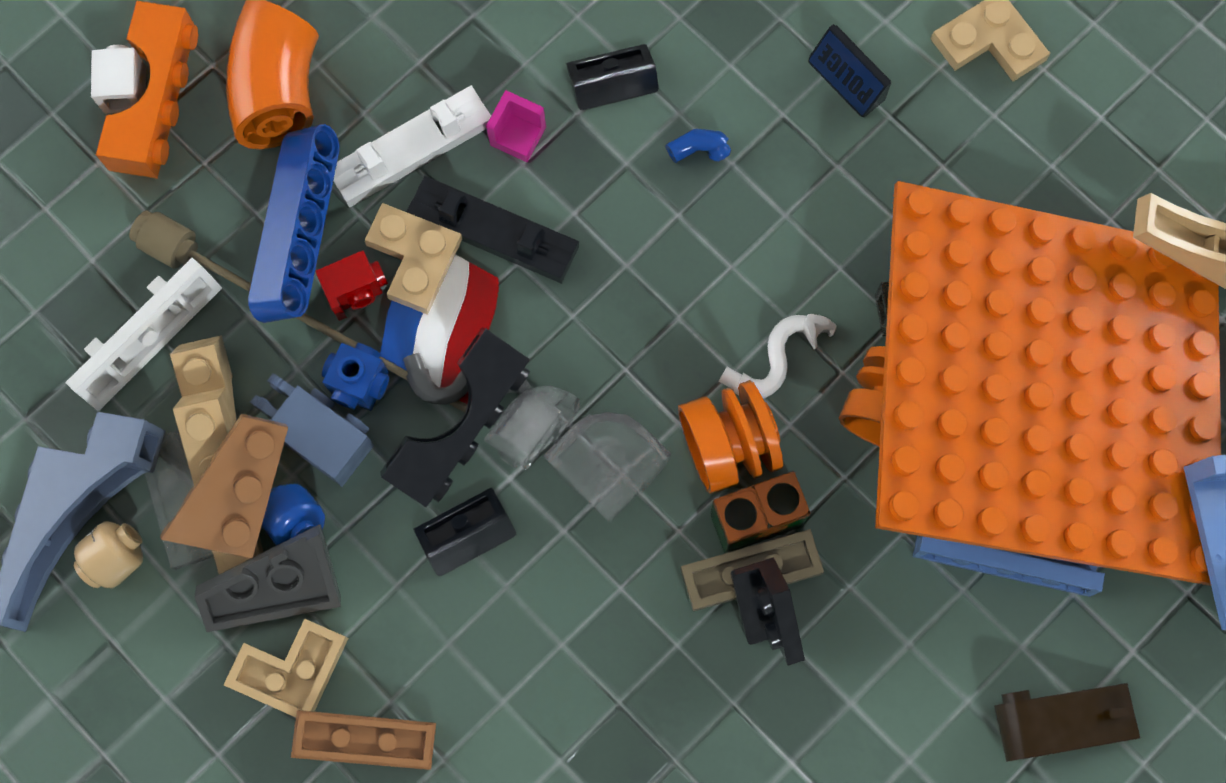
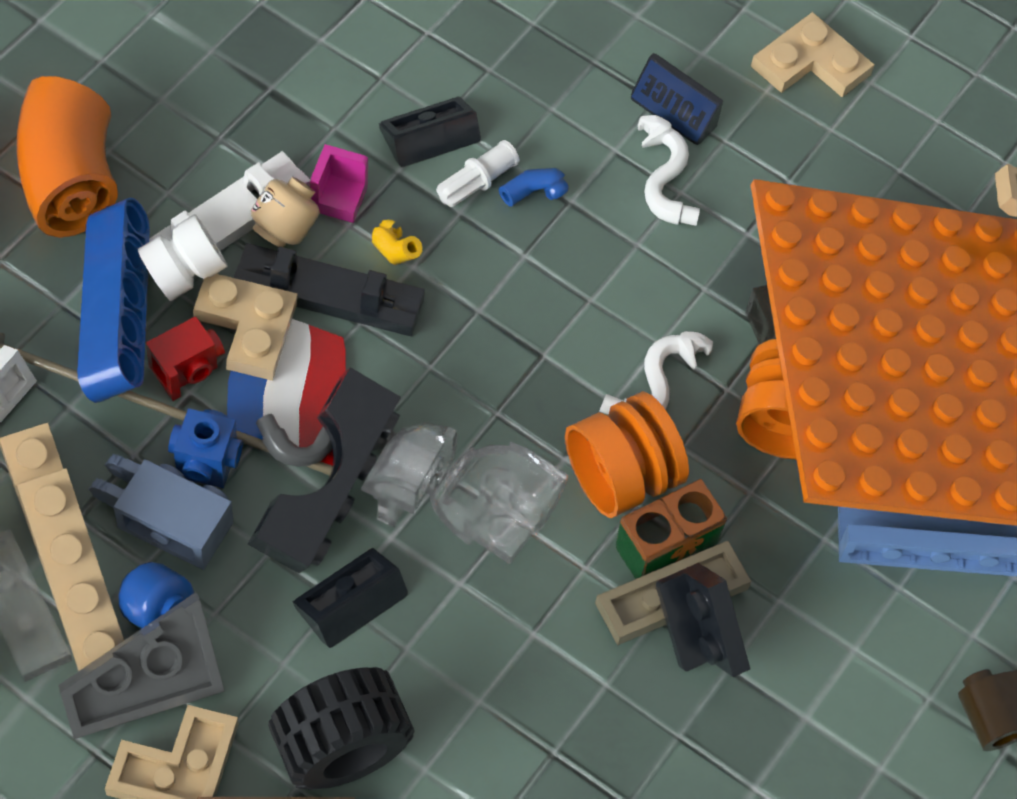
camera: 20 degrees left, 15 degrees down
medium nougat wing [160,414,288,559] -> none
none -> white wheel [138,214,228,301]
none -> tan head [251,176,320,247]
none -> black tyre [268,667,415,790]
none -> yellow arm [372,219,423,265]
none -> white axle [436,140,520,207]
none -> white animal [638,115,700,226]

